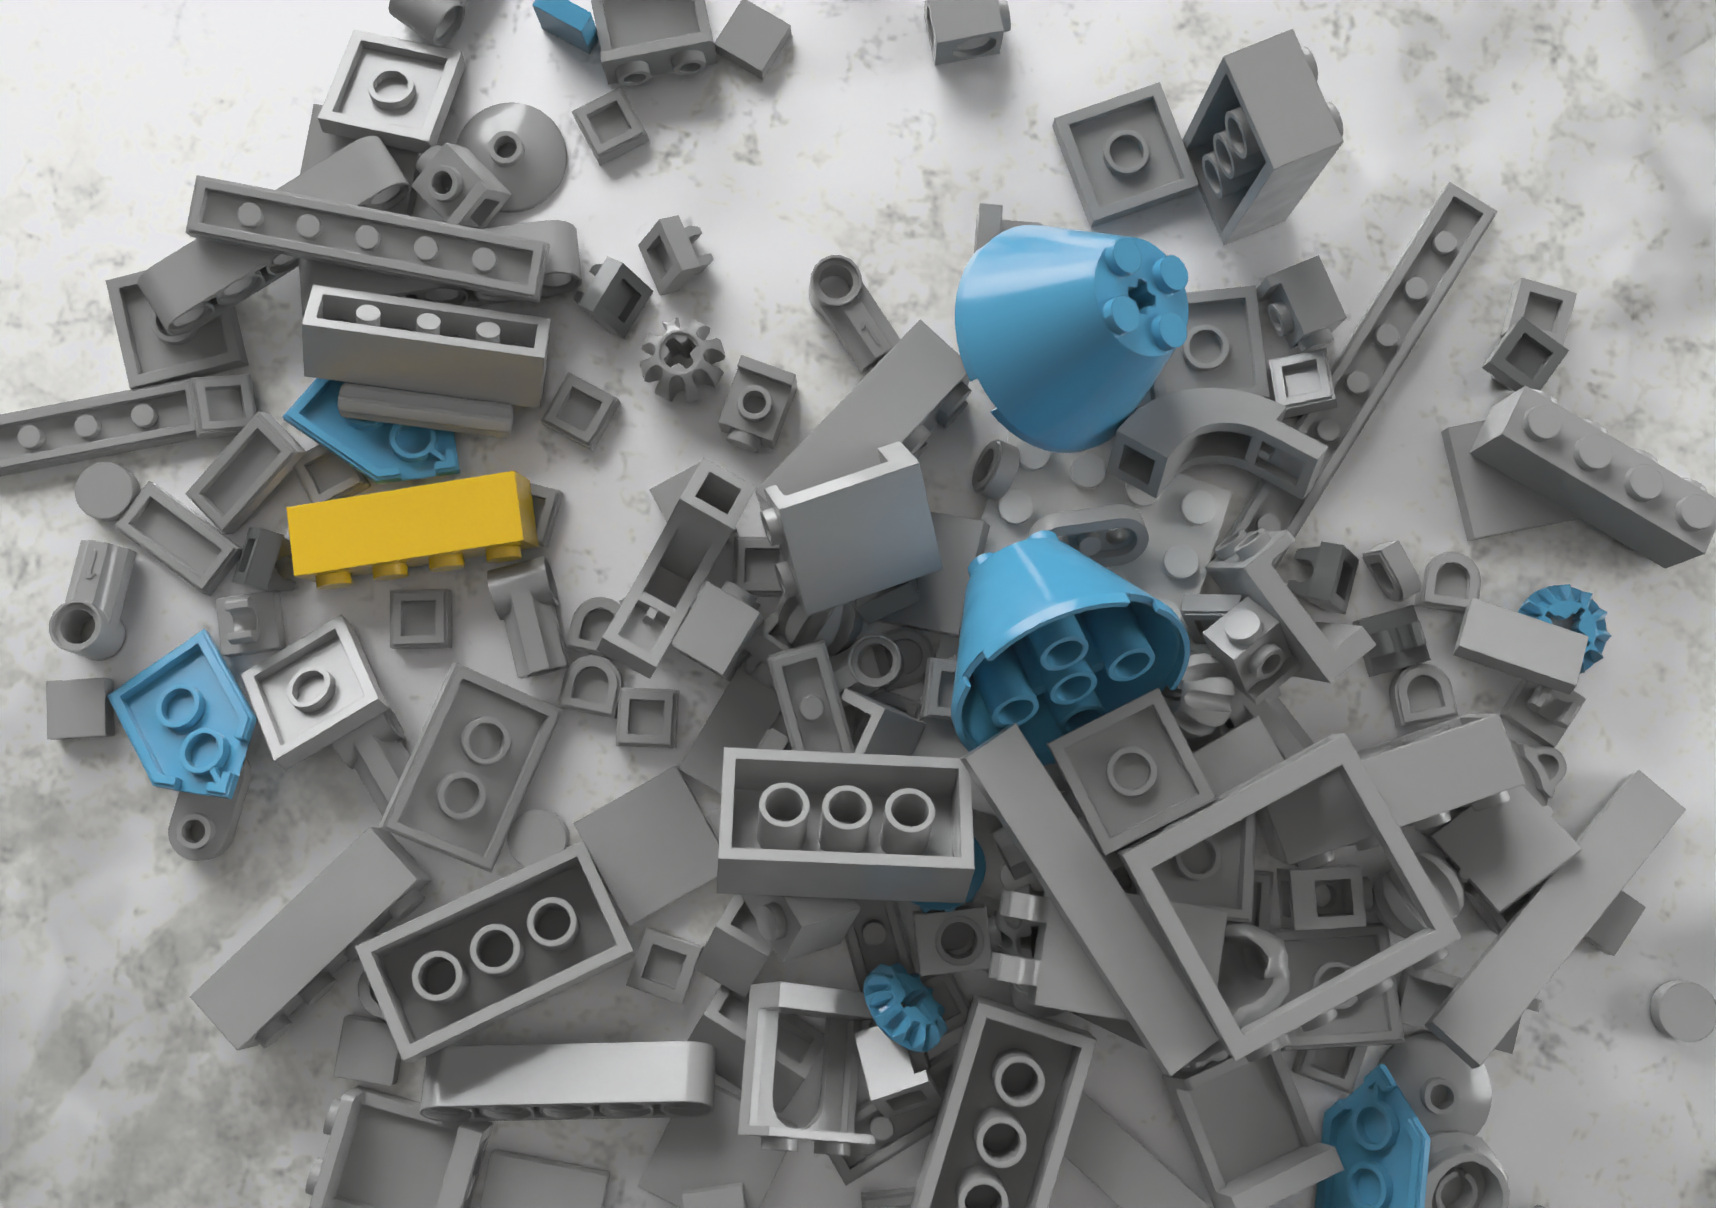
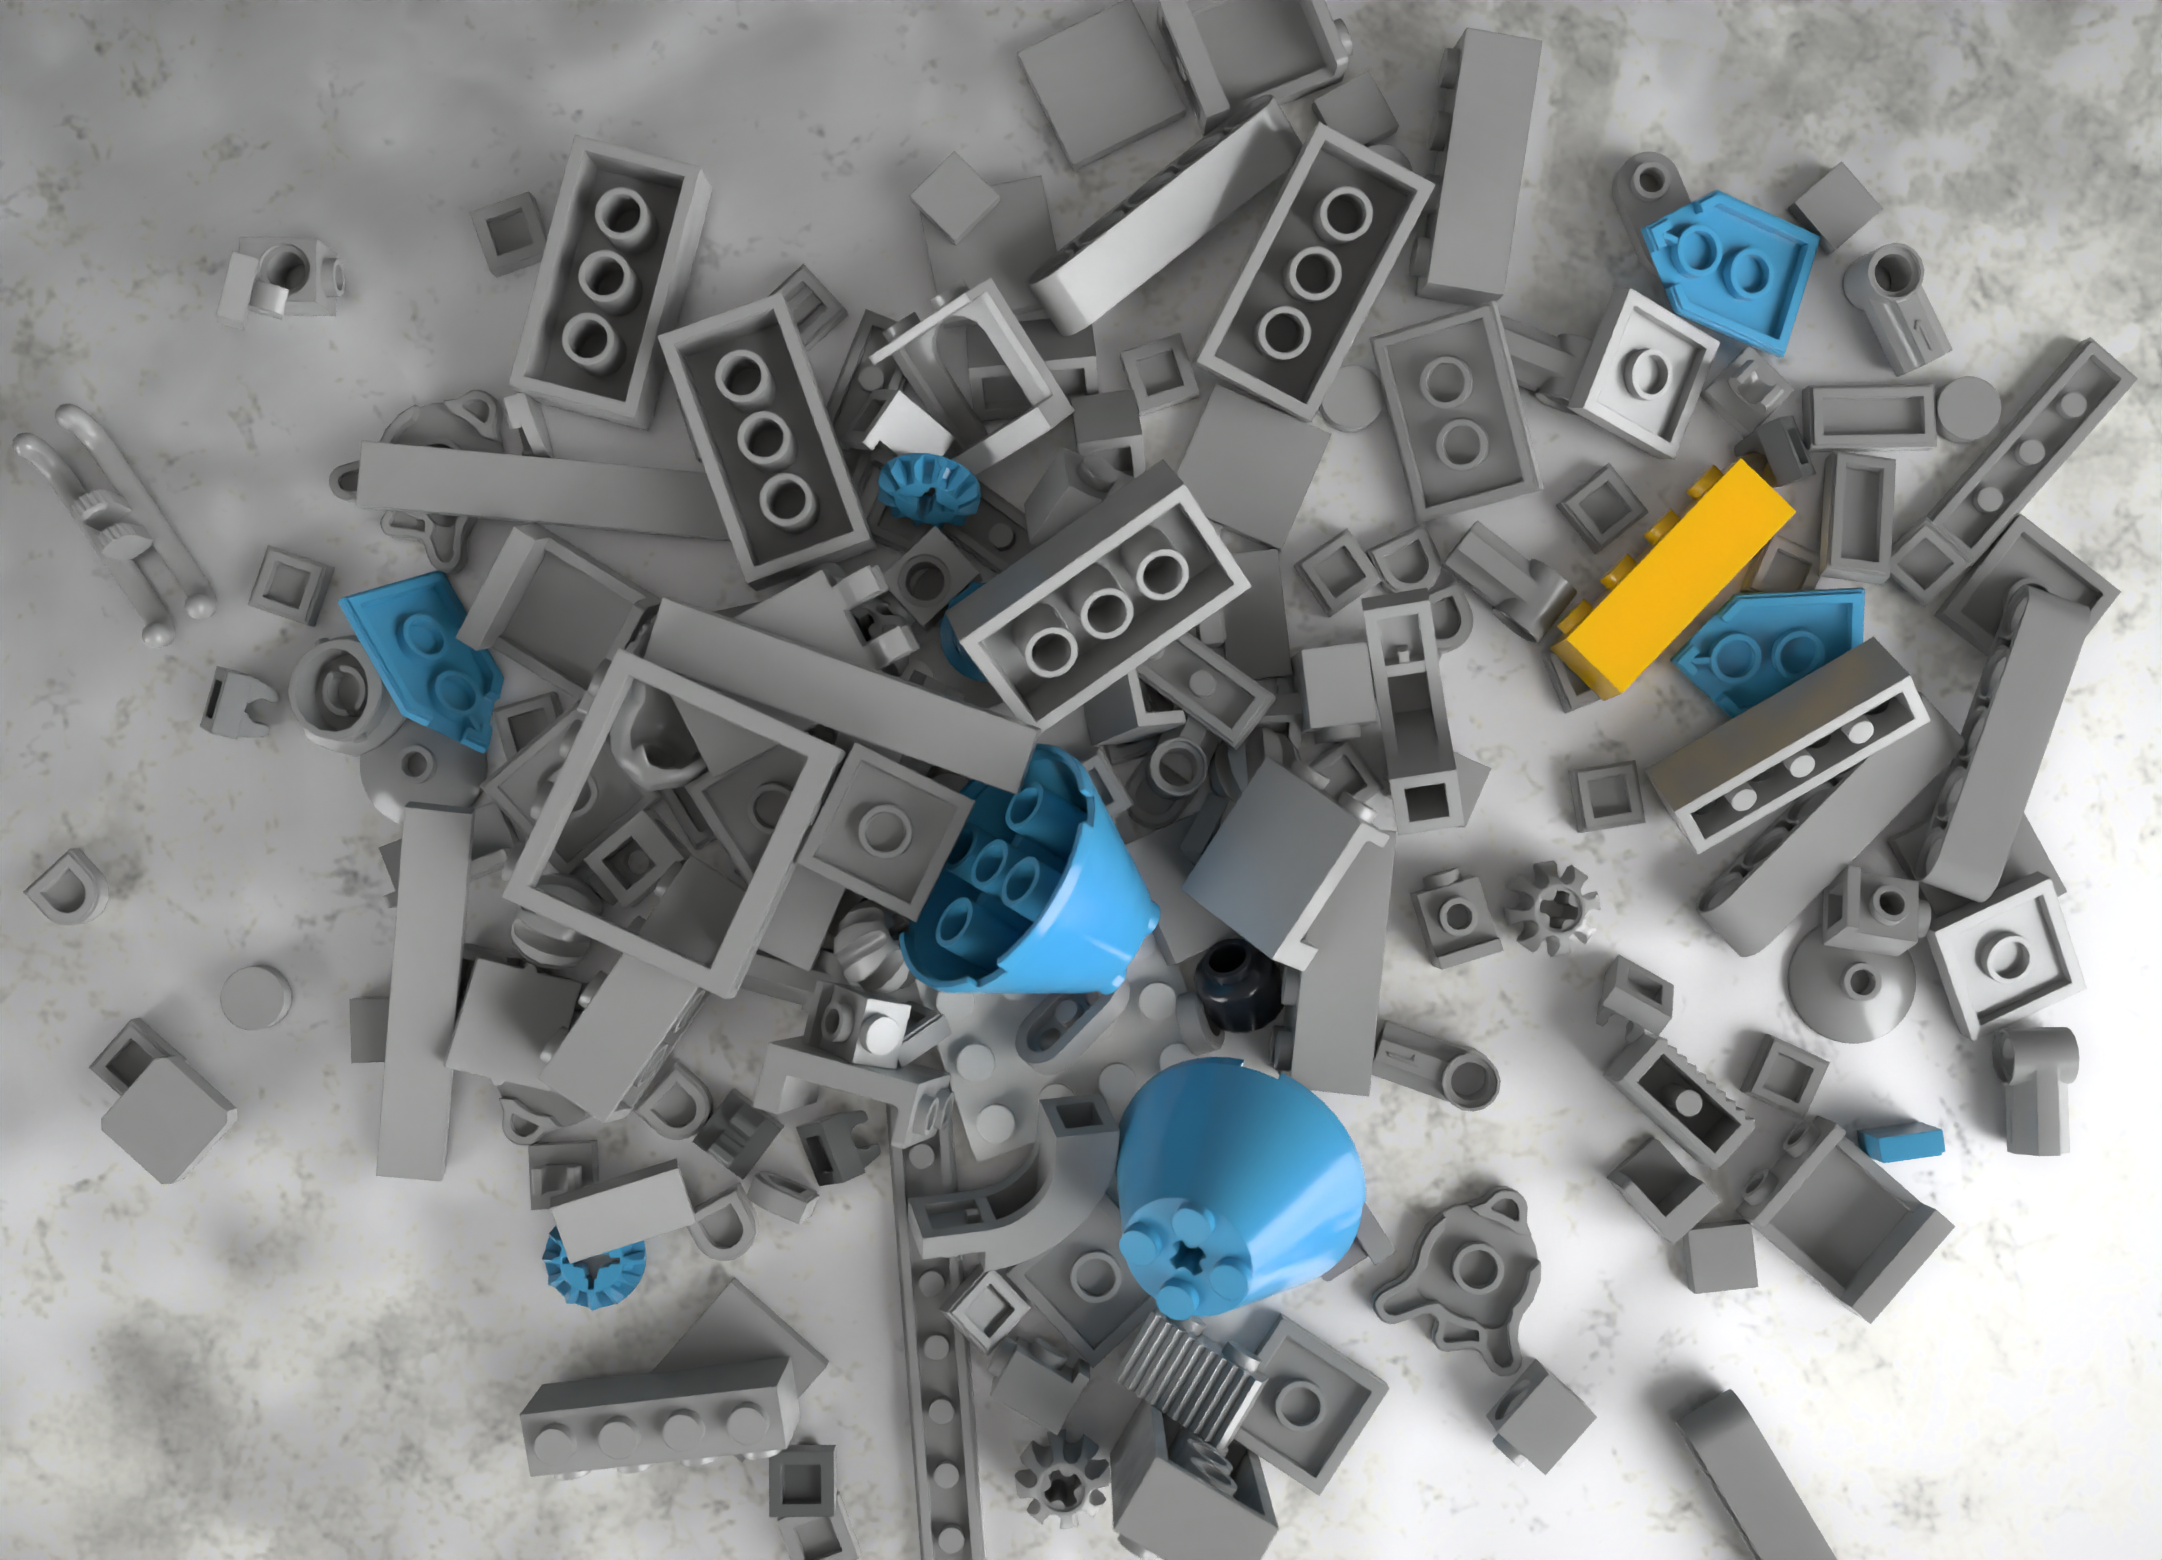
camera: 145 degrees right, 5 degrees up
light grey tile [185,175,550,303] -> none
light grey axle [338,383,514,438] -> none
dark grey tile [574,256,654,339] -> none
none -> light grey piece [1015,1429,1111,1529]
none -> light grey brick [1112,1308,1269,1451]
none -> black head [1194,938,1284,1034]
none -> light grey tile [1371,1186,1541,1376]
none -> light grey brick [1602,1032,1755,1171]
none -> light grey panel [1606,1138,1721,1245]

